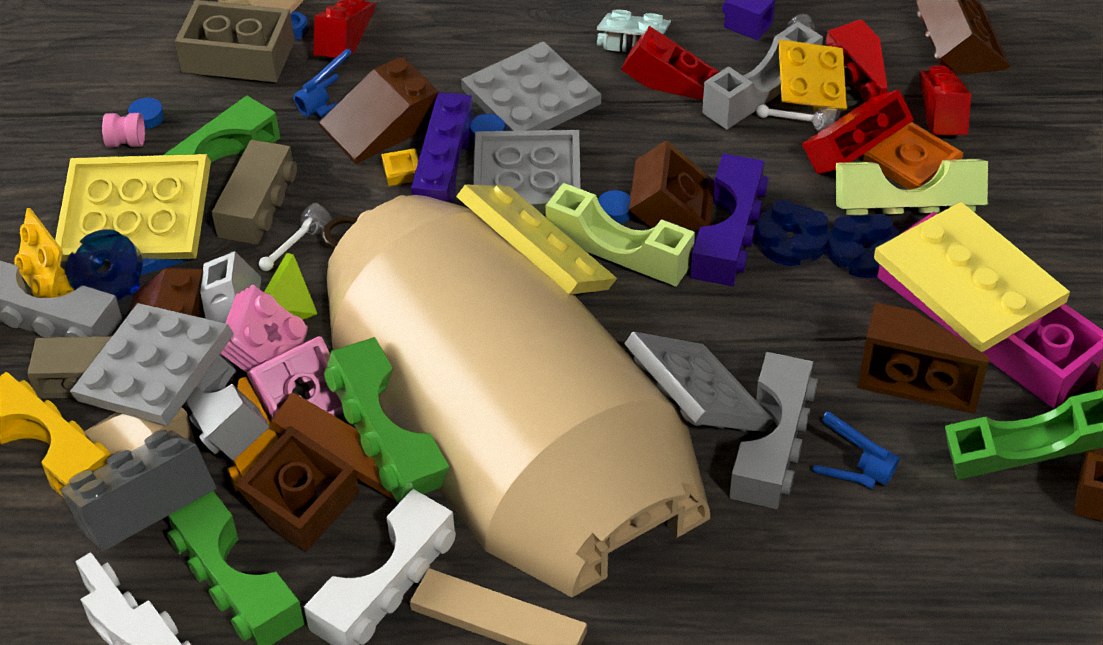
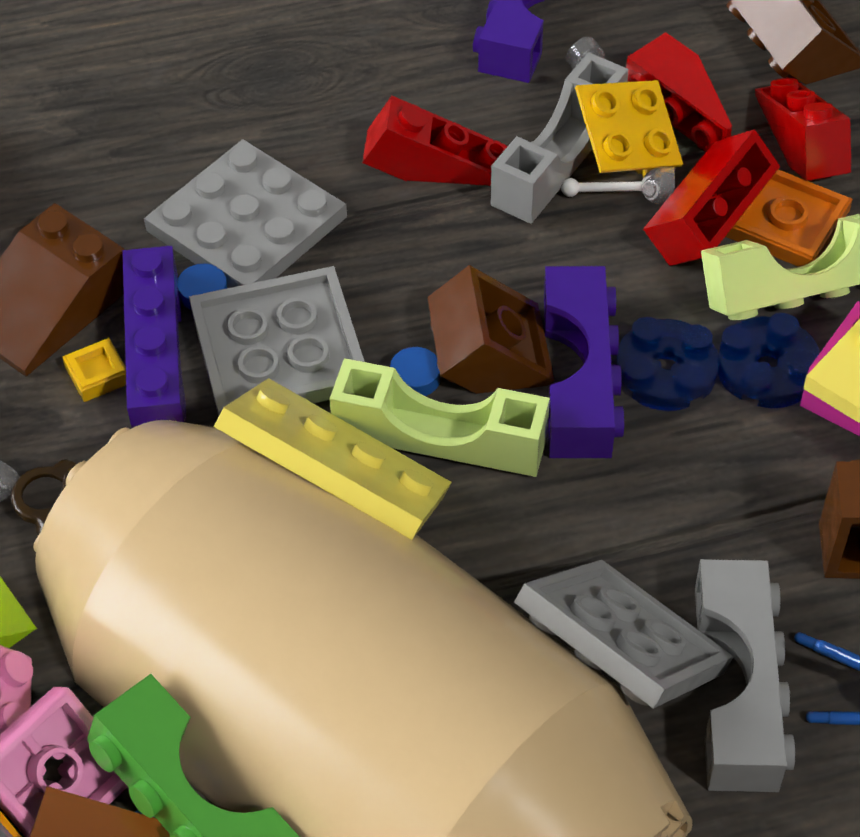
camera: 15 degrees left, 5 degrees up
light aqua hinge [597,10,671,53] -> none

